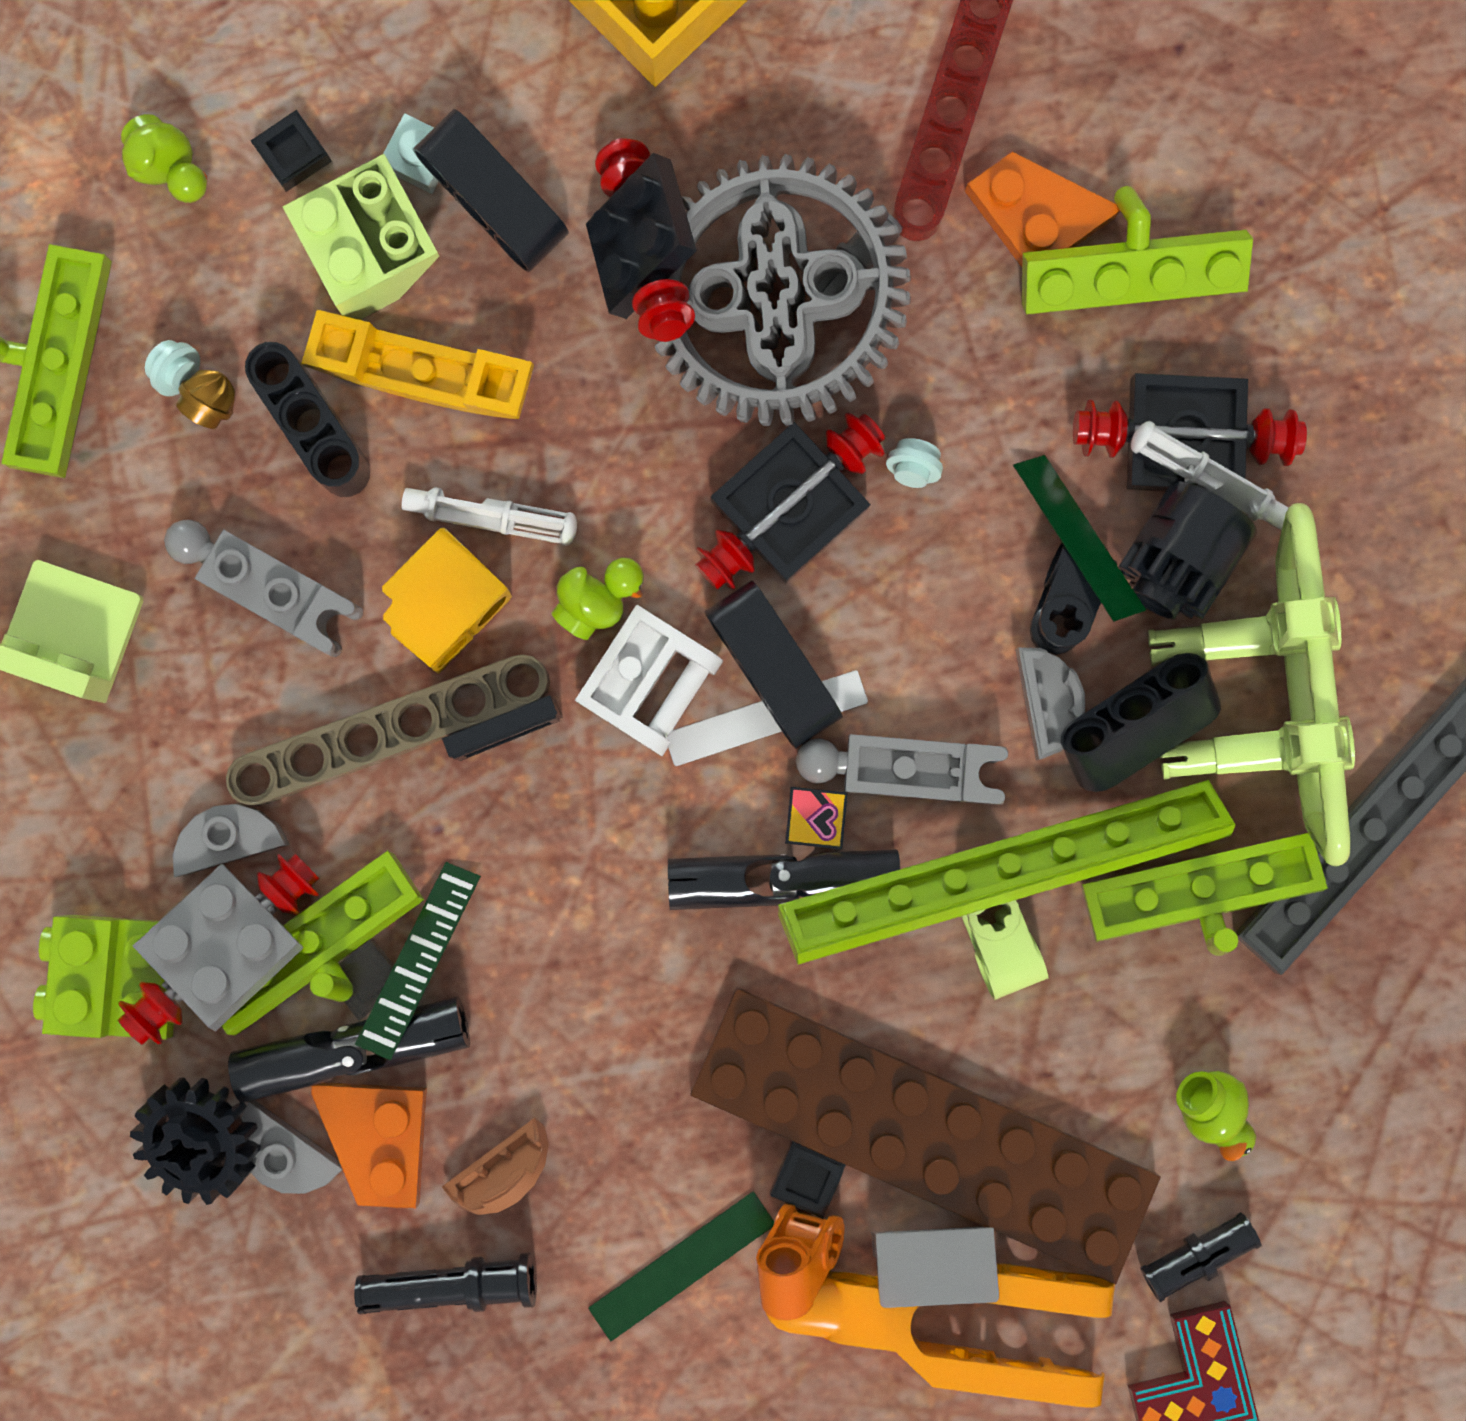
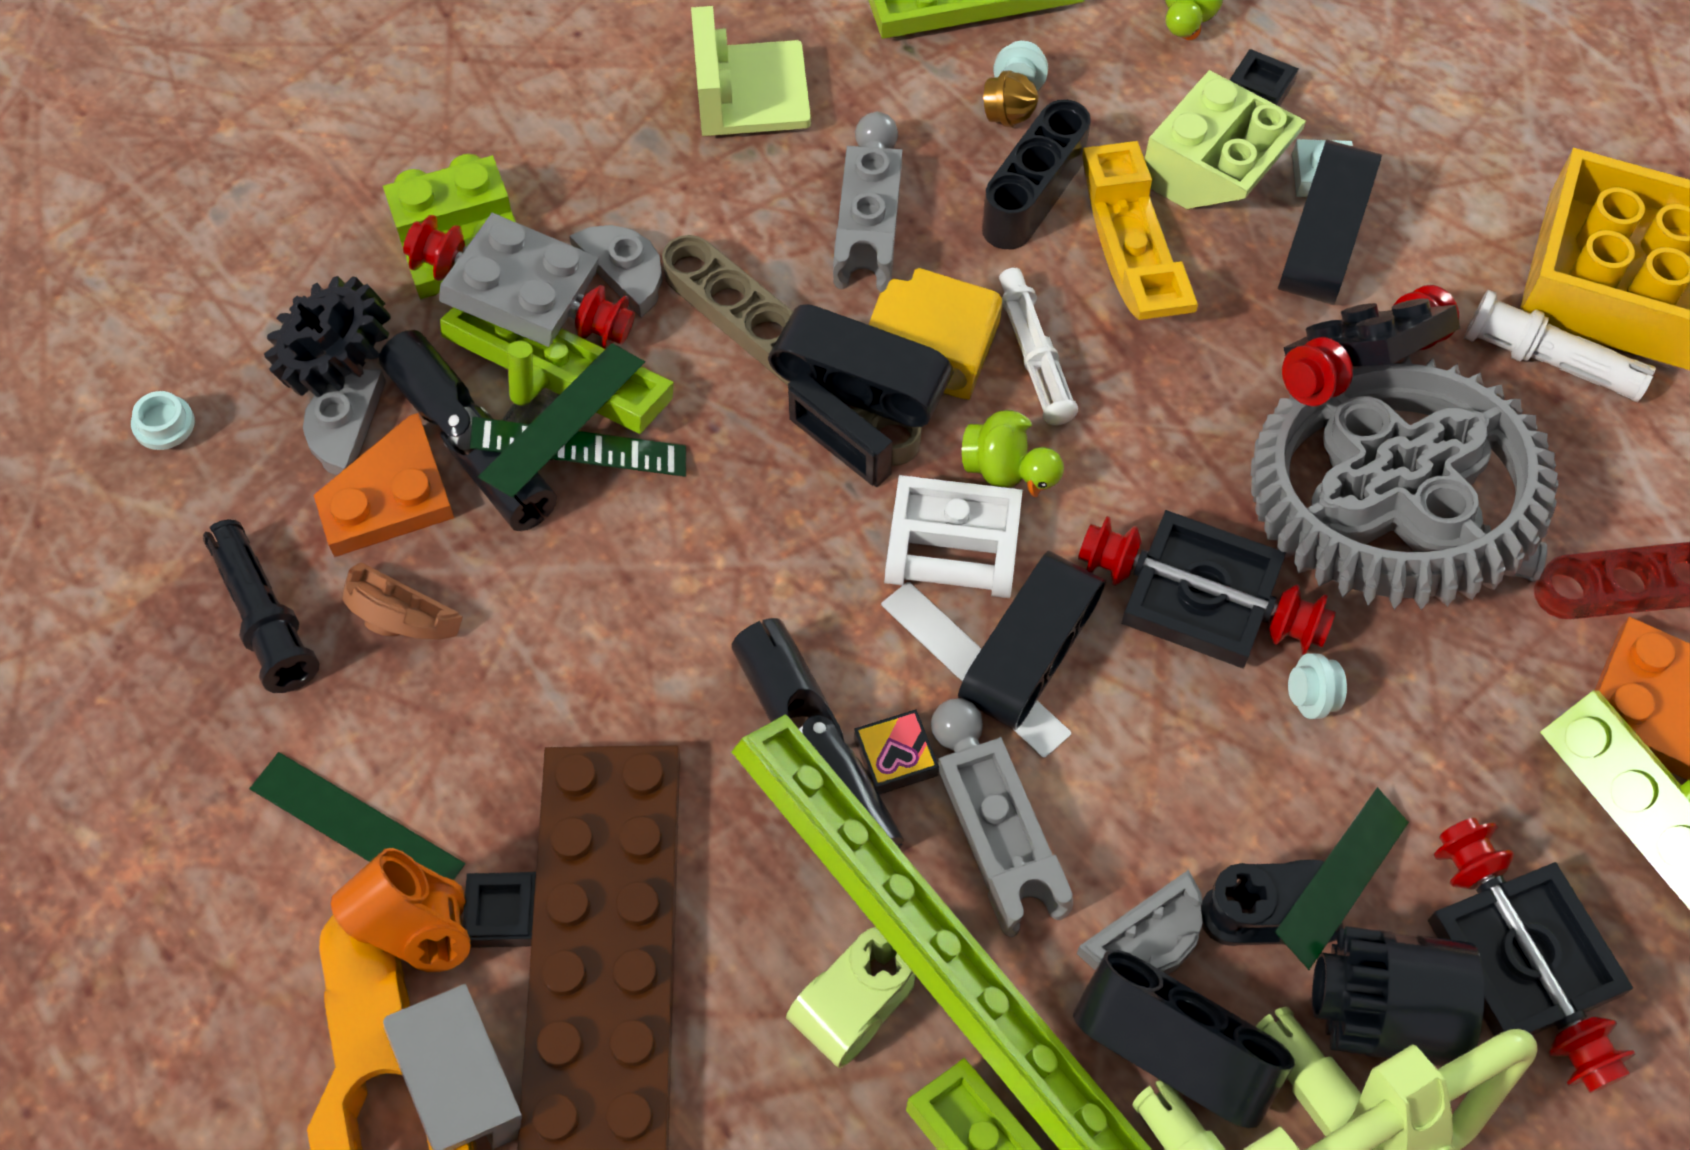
camera: 70 degrees right, 25 degrees down
white piece [1131,421,1289,530] -> none
none -> light aqua plate [131,391,195,450]
none -> dark green sticker [477,343,646,498]
none -> black beam [768,304,954,427]
none -> white pin [1464,290,1656,402]

